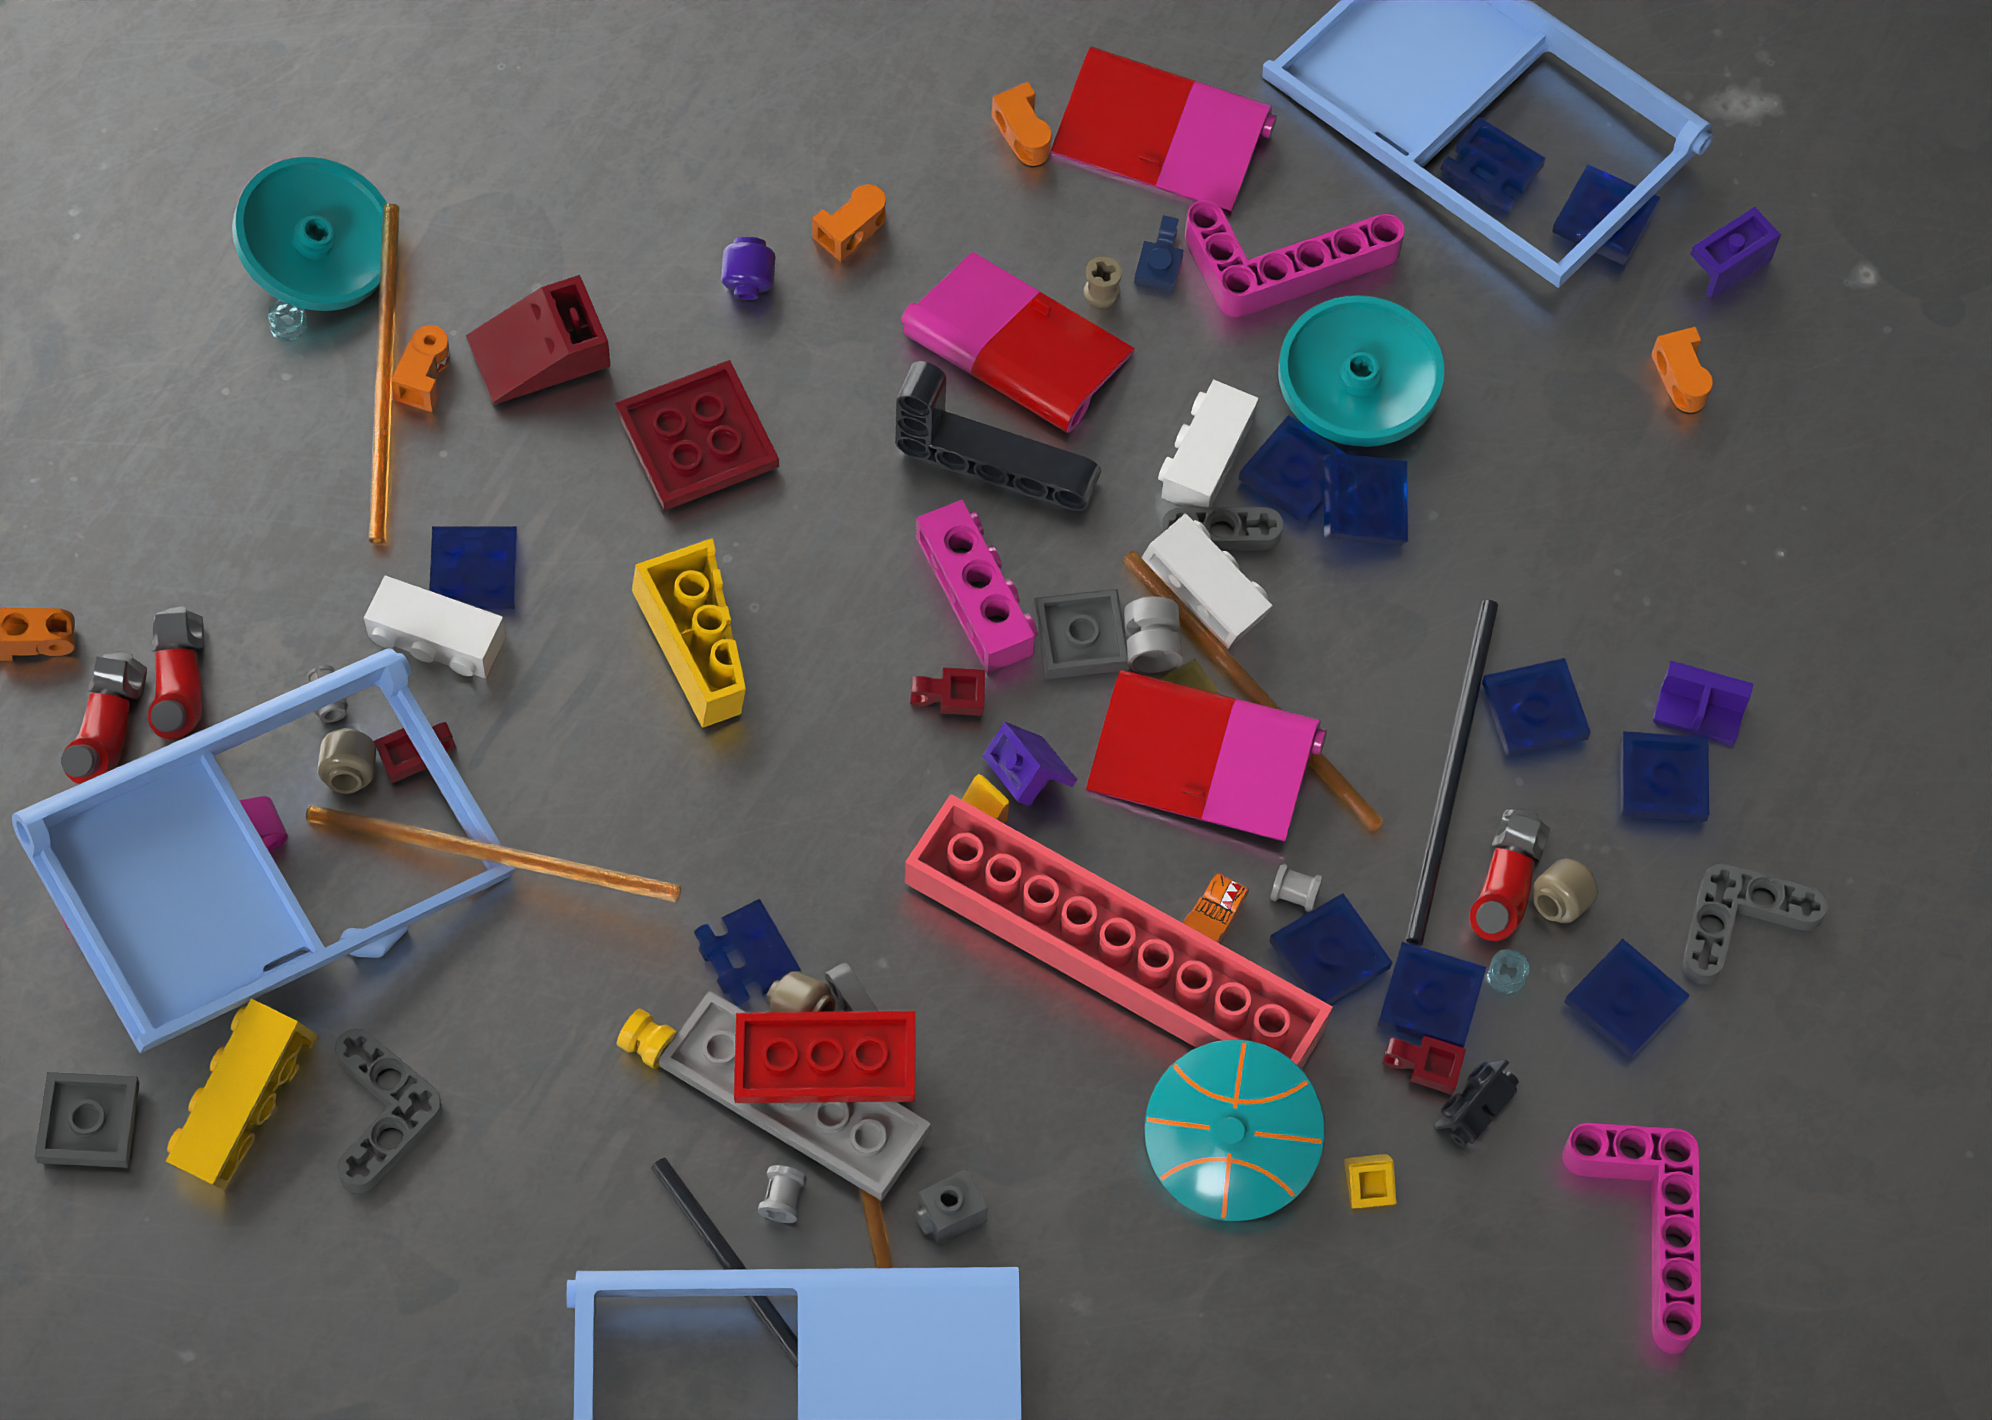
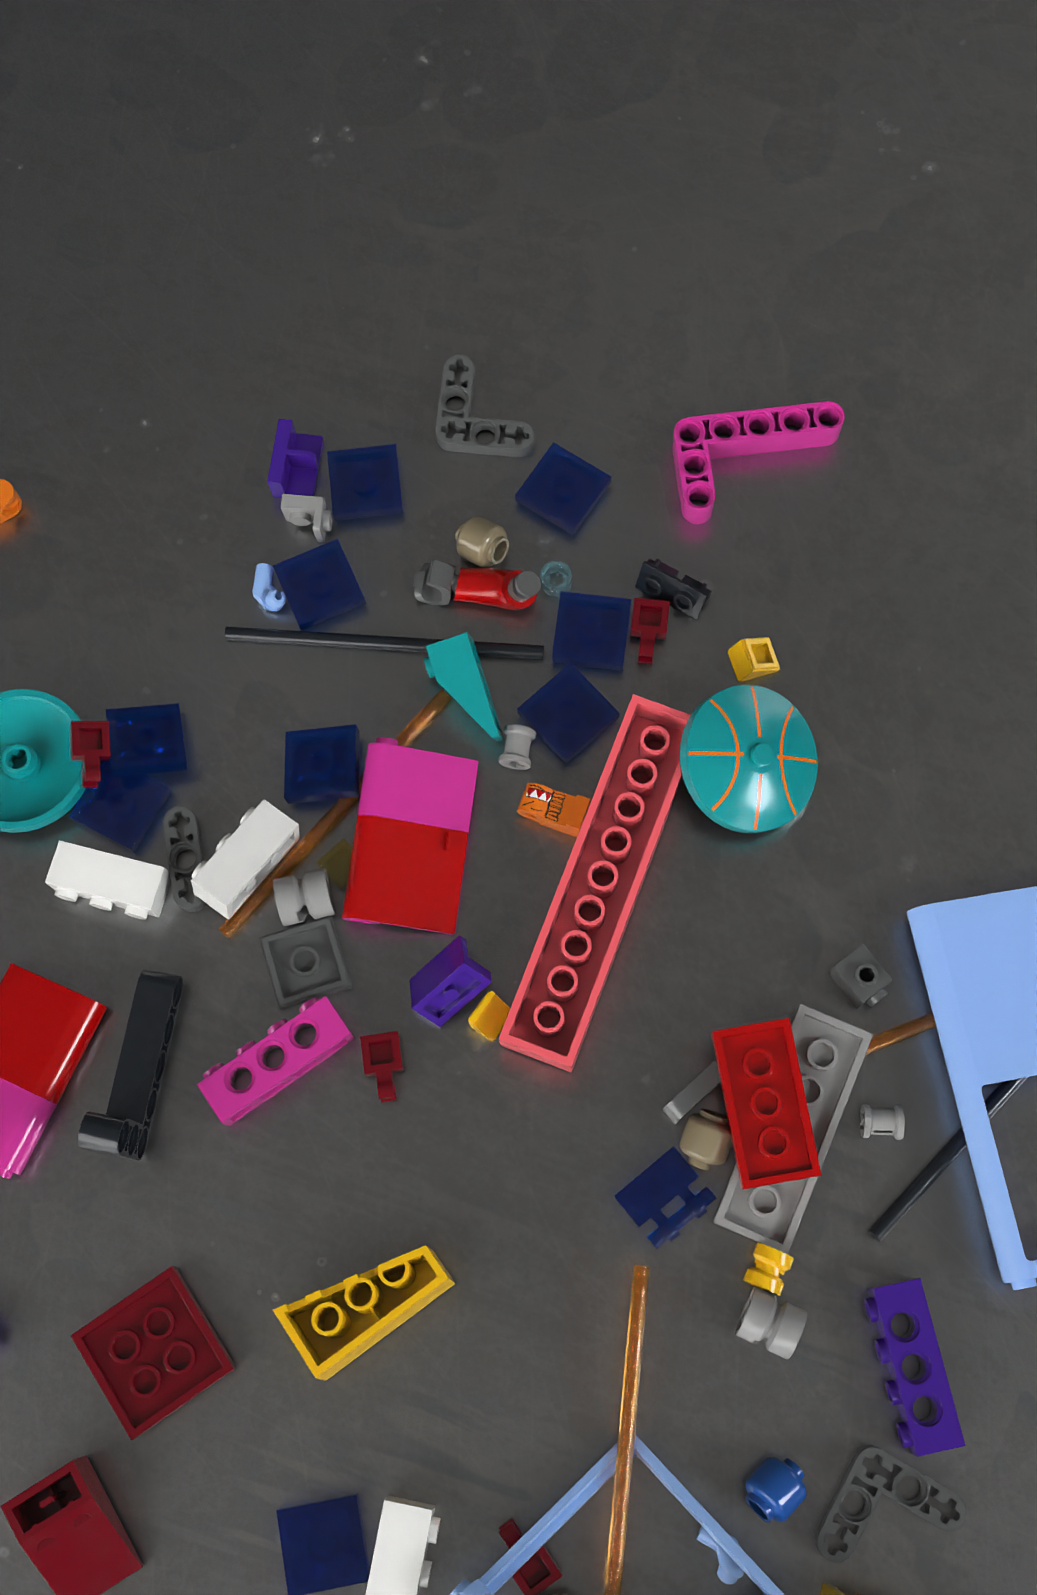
camera: 90 degrees left, 10 degrees up
none -> dark red plate [69,721,111,788]
none -> light blue arm [252,563,286,611]
none -> light grey bracket [280,494,333,542]
none -> clear blue plate [284,724,360,804]
none -> teal slope [424,632,504,742]
none -> light grey wheel [735,1286,808,1360]
none -> blue head [745,1457,807,1523]
none -> dark purple brick [864,1278,966,1457]

